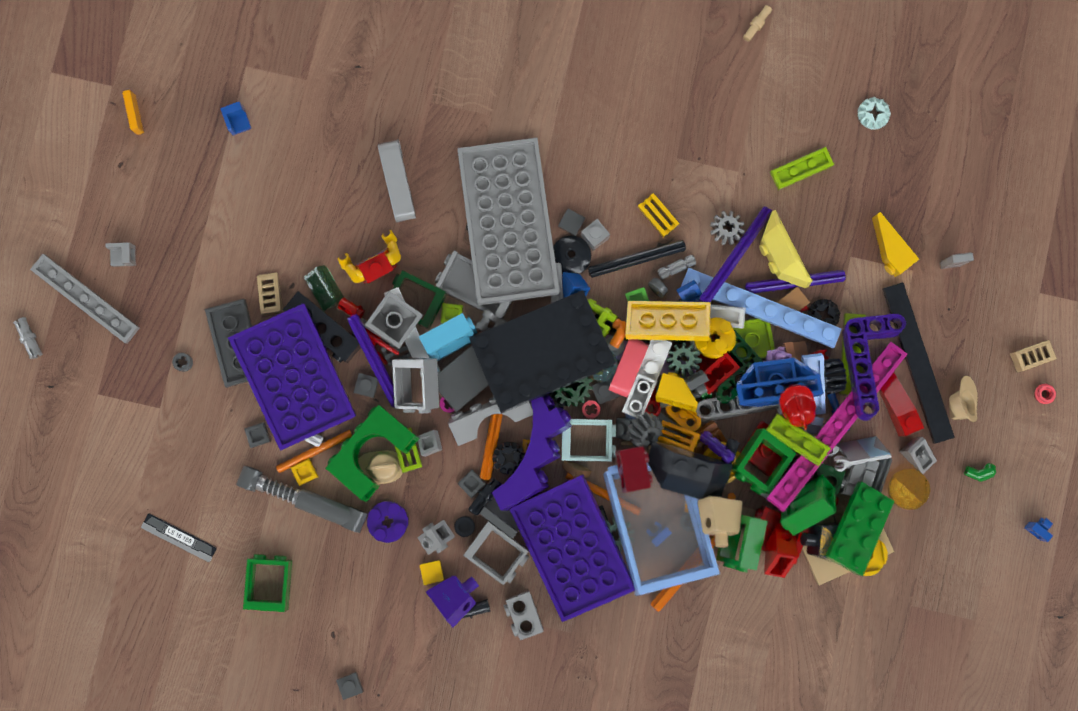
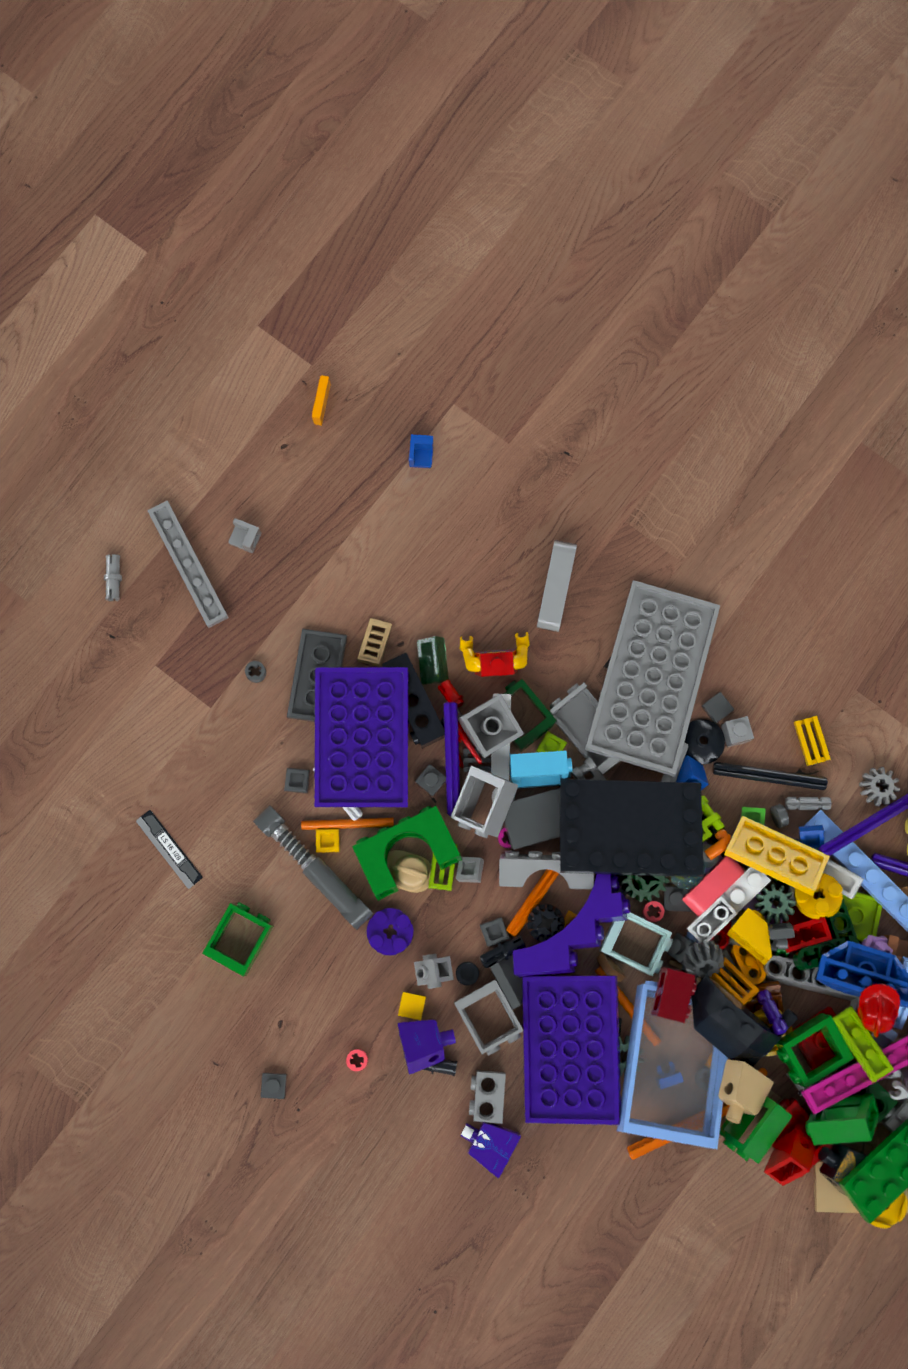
camera: 25 degrees right, 5 degrees down
none -> coral bush [346,1049,368,1071]
none -> dark purple torso [460,1122,521,1178]

